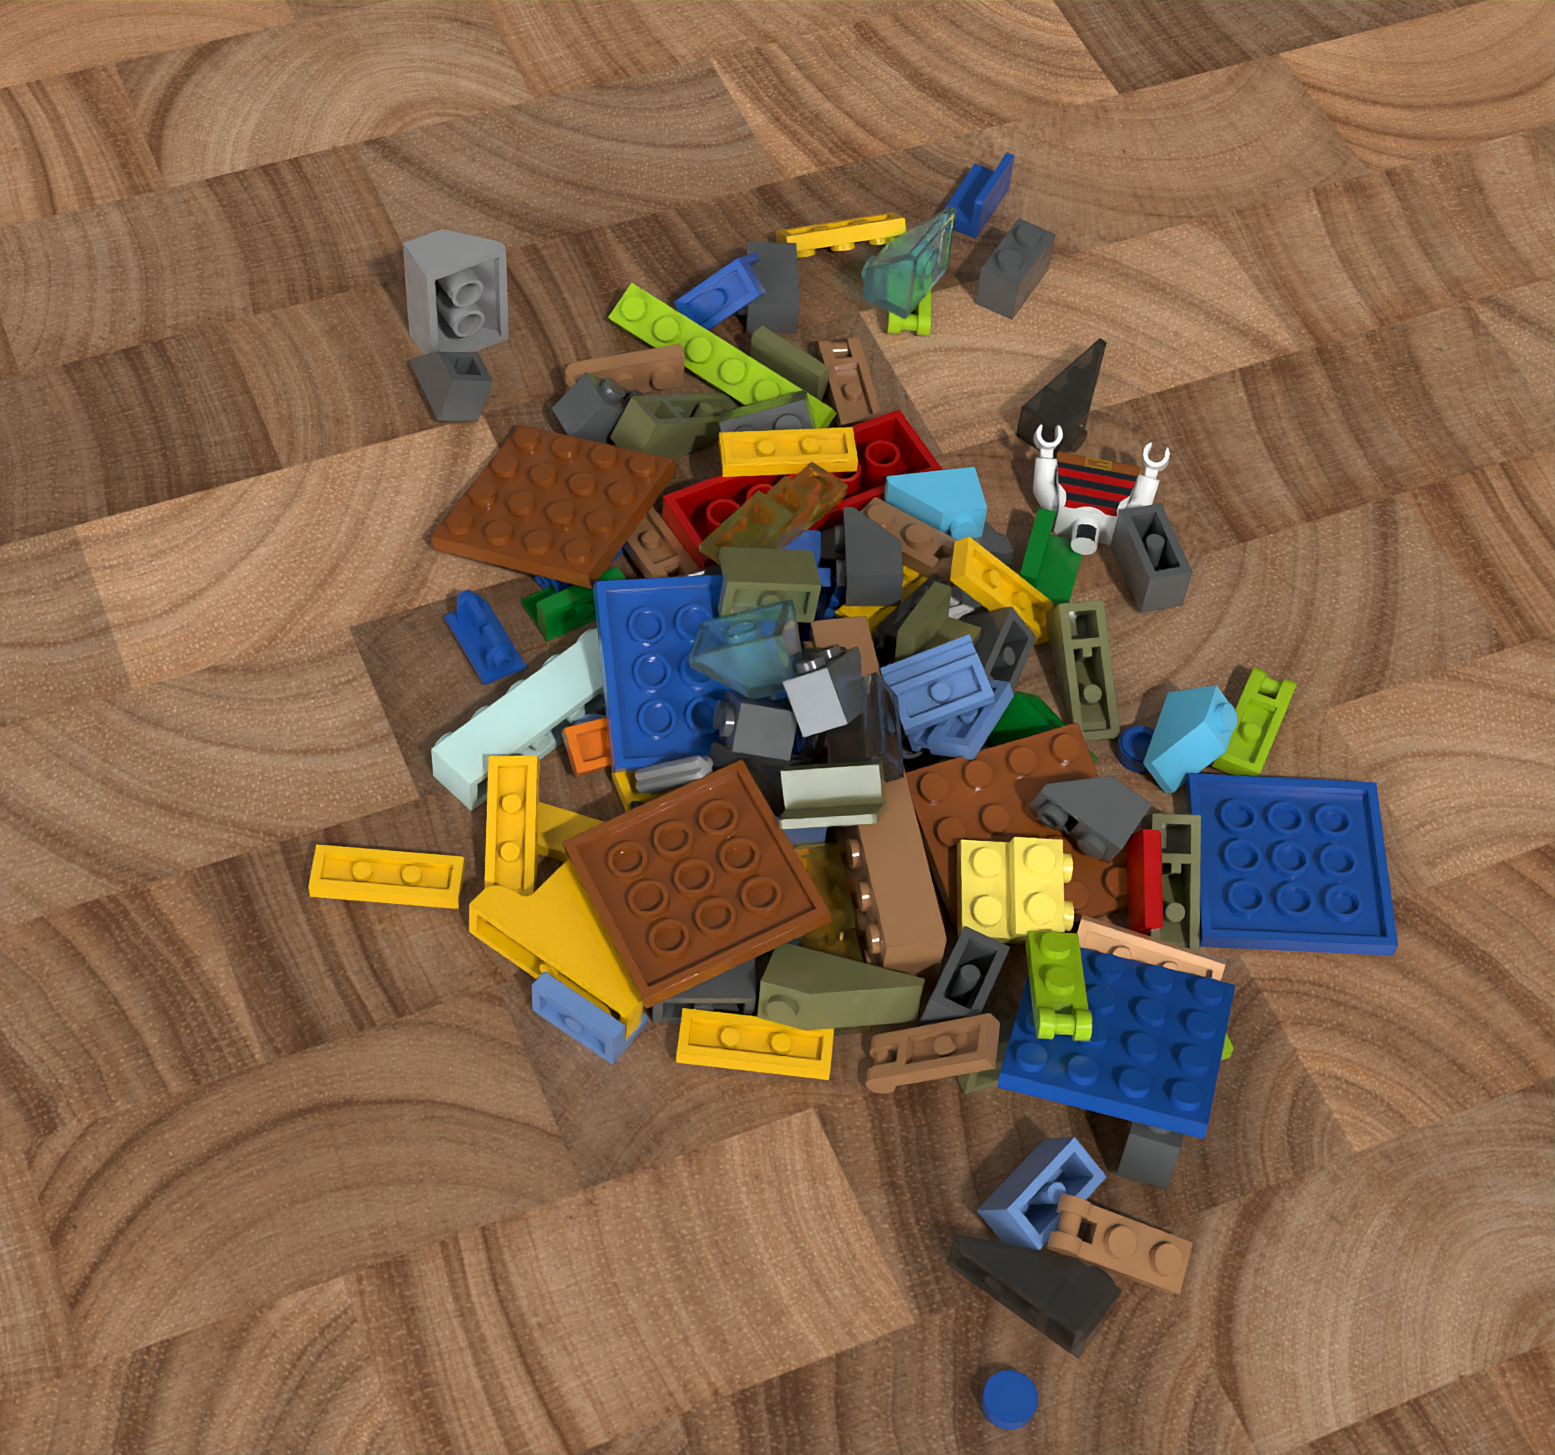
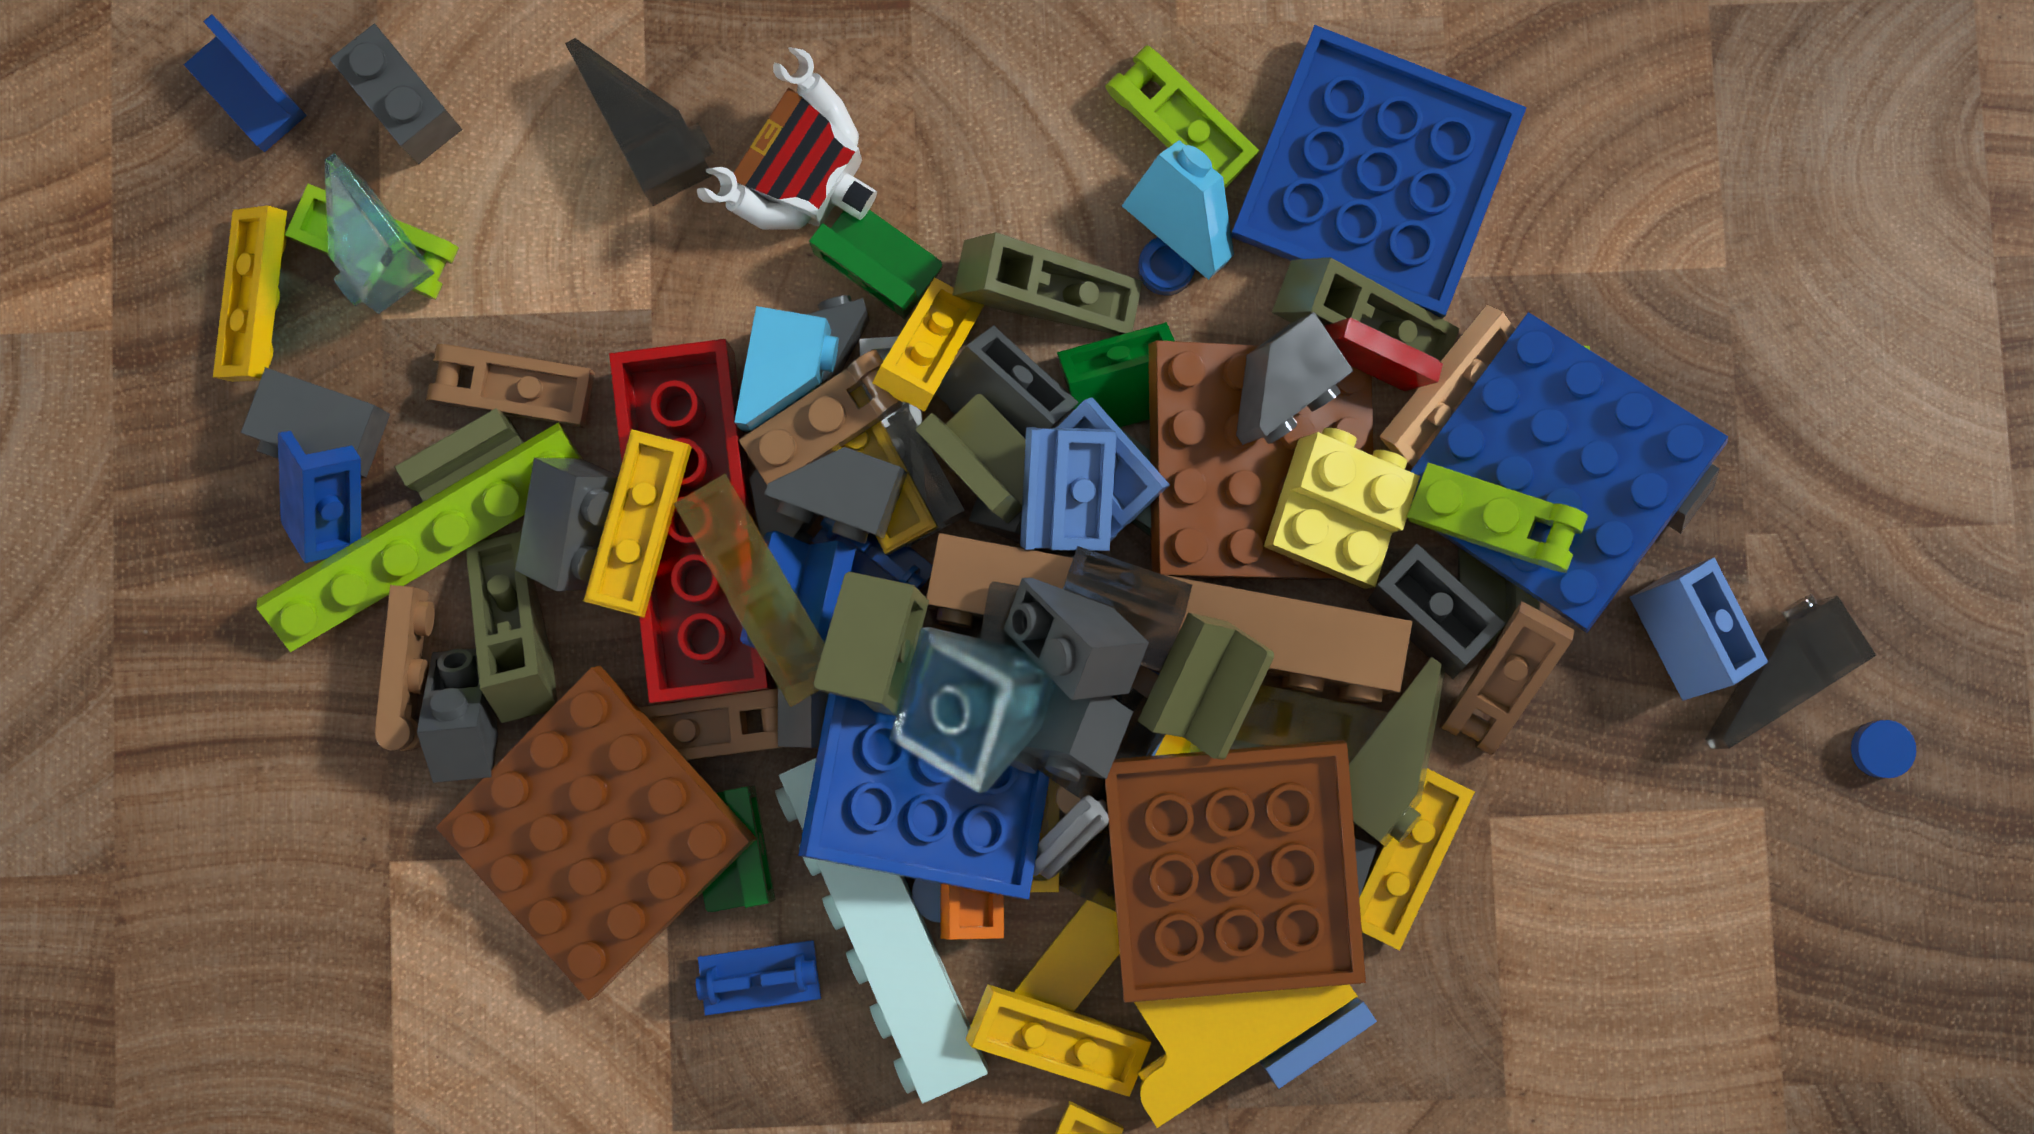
camera: 65 degrees left, 30 degrees up
light grey slope [403,229,509,355] -> none
dark grey slope [411,352,493,422] -> none
medium nougat plate [1046,1194,1193,1294] -> none
dark grey brick [1110,503,1192,613] -> none

